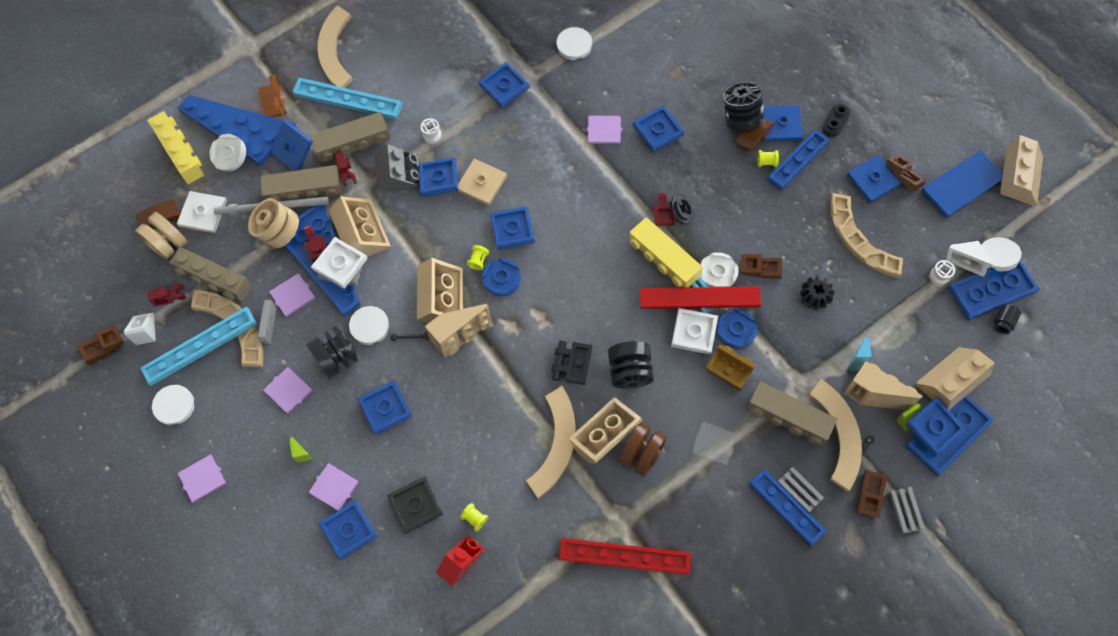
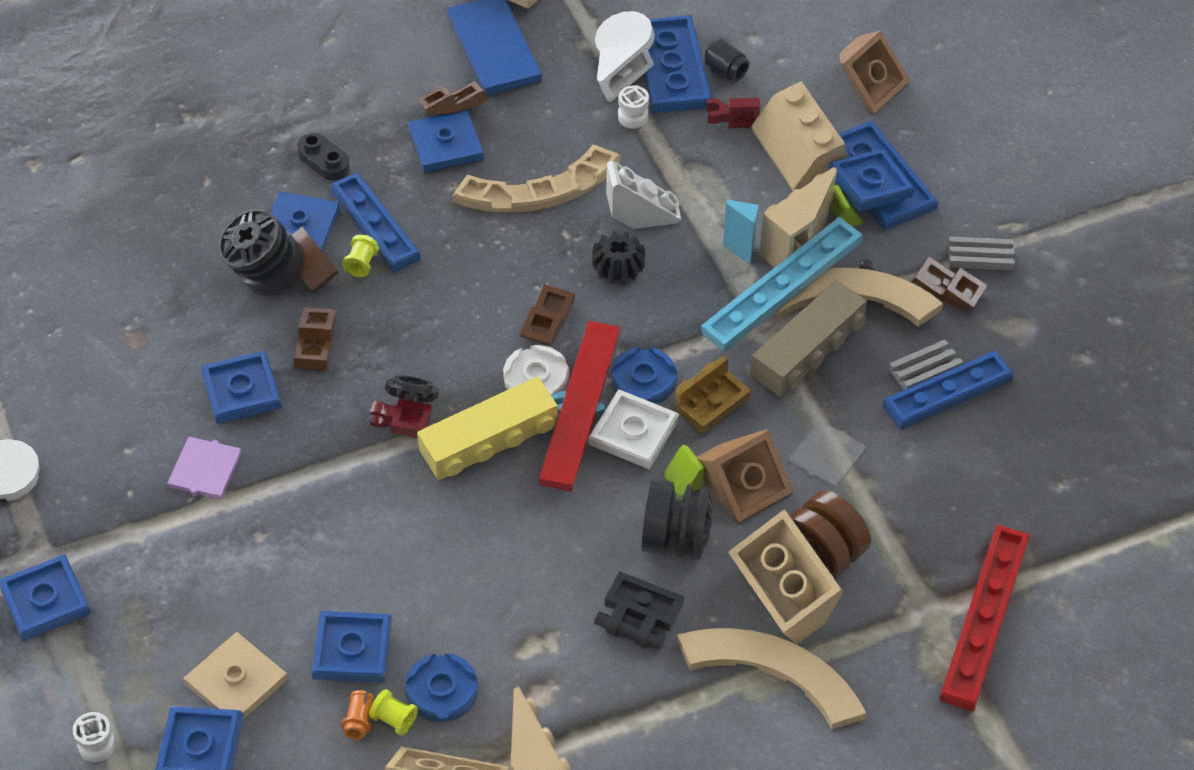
camera: 80 degrees left, 15 degrees down
none -> reddish brown slope [293,307,336,371]
none -> orange pin [341,690,374,740]
none -> white slope [606,160,682,229]
none -> lime slope [664,445,704,497]
none -> medium nougat slope [697,430,794,523]
none -> medium azure plate [701,217,862,352]
none -> dark red plate [706,98,761,128]
none -> medium nougat slope [840,30,911,114]

